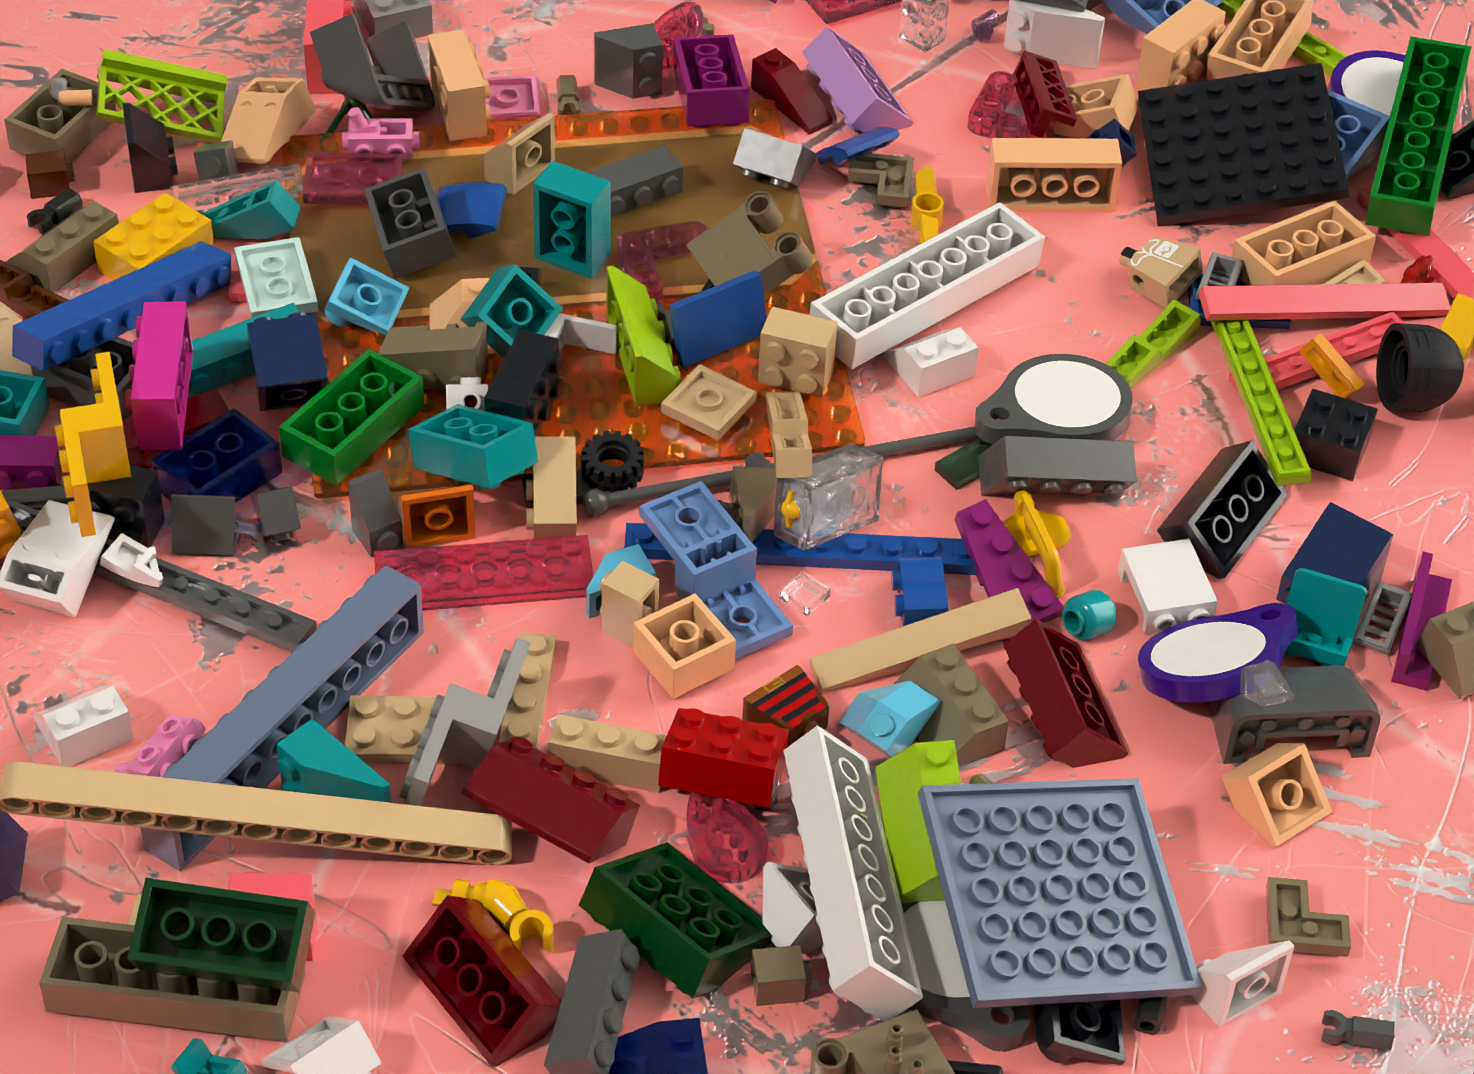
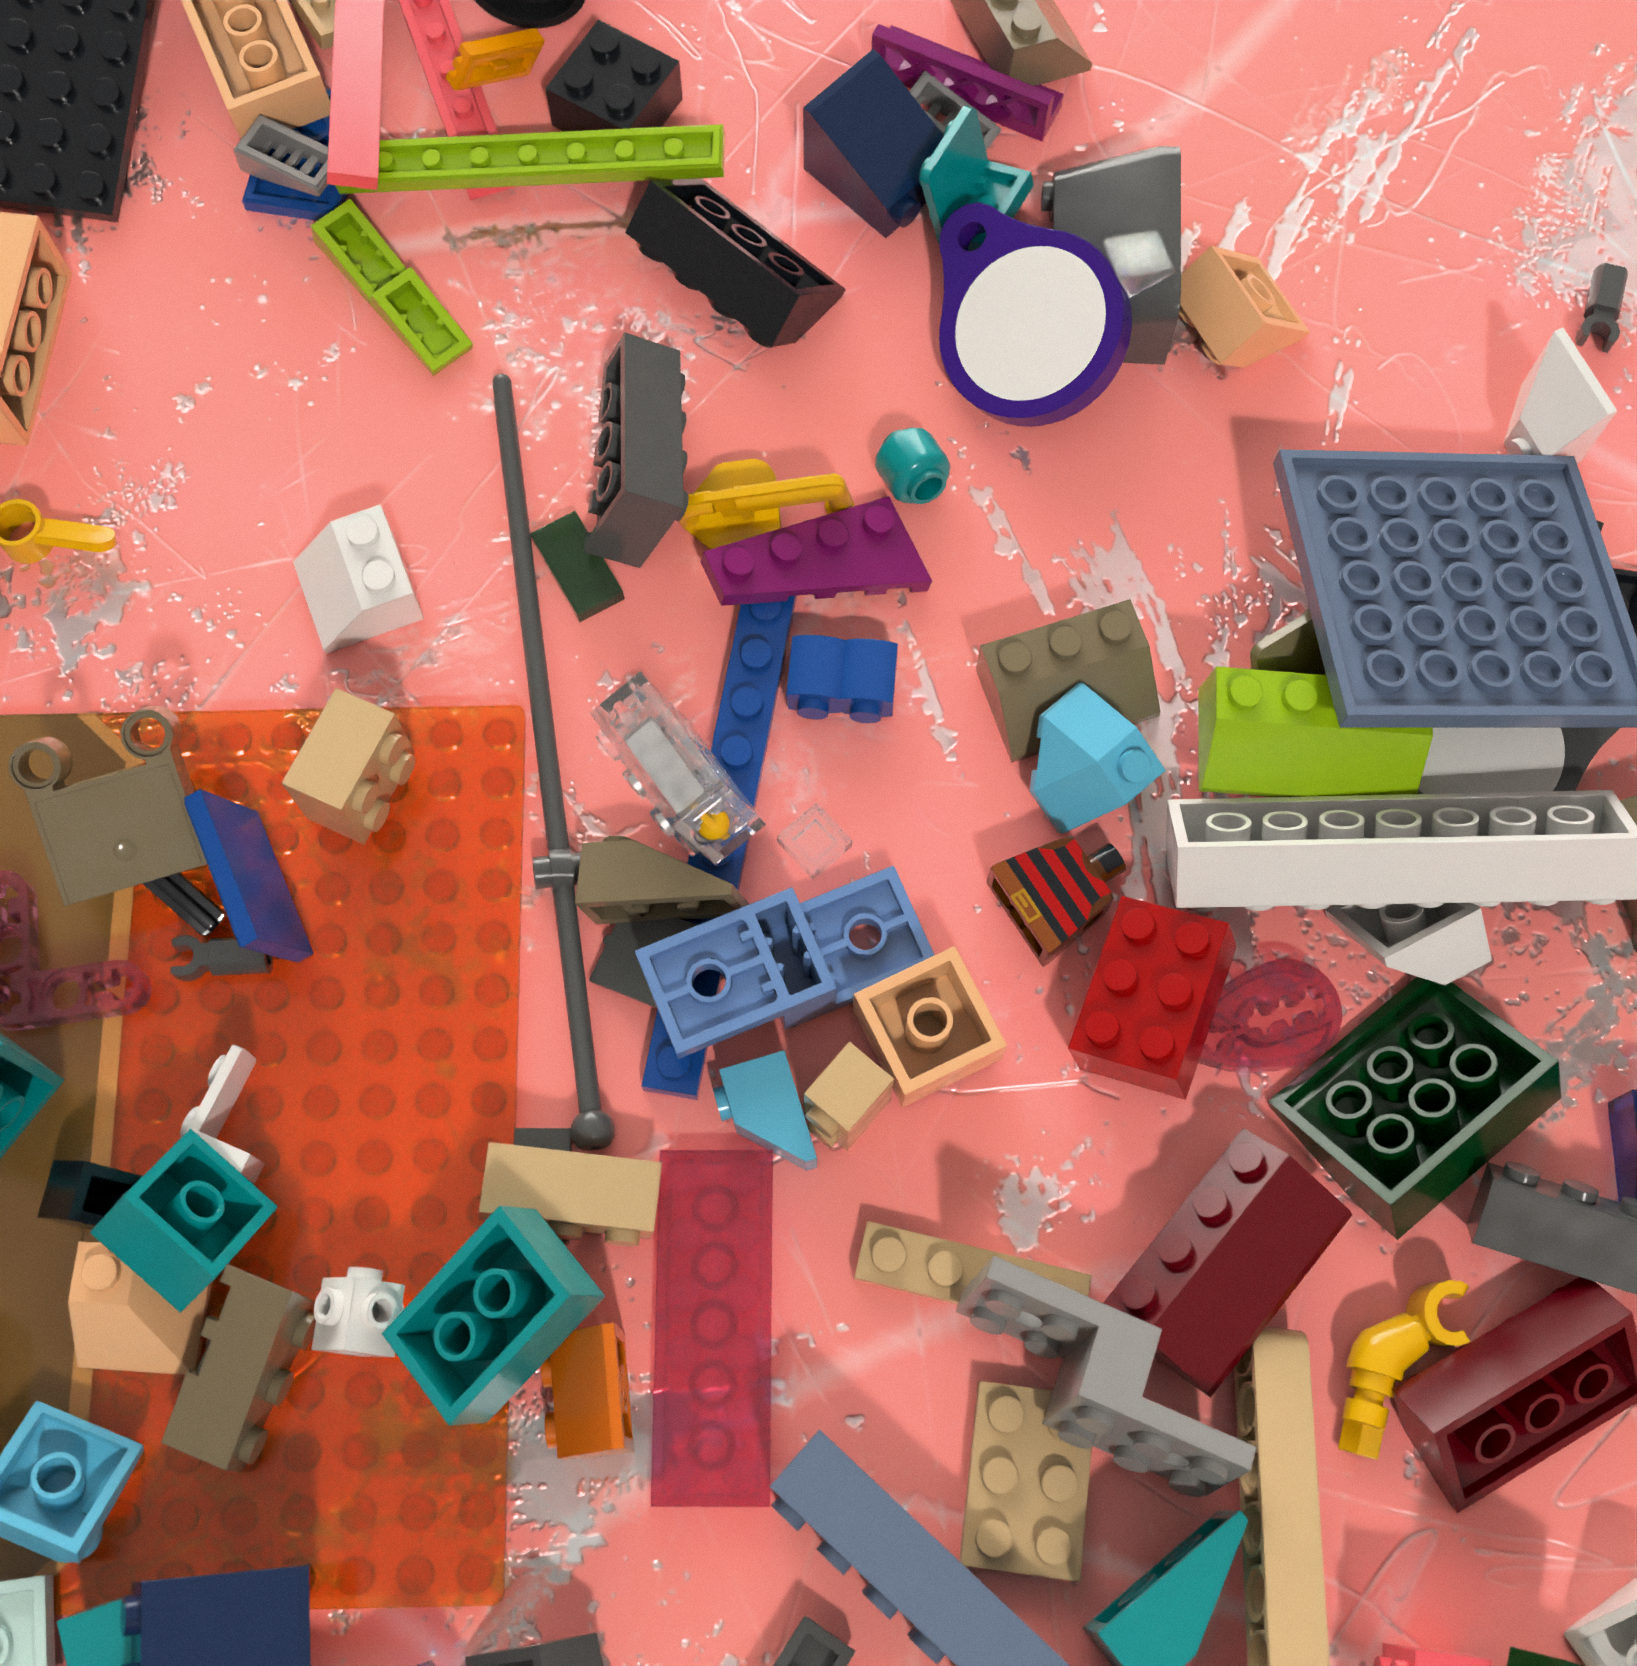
camera: 80 degrees left, 25 degrees up
green brick [279,349,424,486] -> none
dark grey slope [348,469,403,557] -> none
black brick [484,330,564,437] -> none
tan brick [548,714,667,793] -> none
black tyre [581,430,644,493] -> none
lime slope [606,266,681,407] -> none
tan plate [661,364,756,440] -> none
dark tan brick [751,945,812,1006] -> none
tan slope [766,391,812,478] -> none
white brick [809,202,1045,369] -> none
tan slope [809,588,1032,693] -> none
piece [974,354,1133,444] -> none
dark red slope [1003,619,1129,768] -> none
white panel [1117,539,1217,635] -> none
tan torso [1119,237,1203,308] -> none
dark tan plate [1266,877,1351,957] -> none

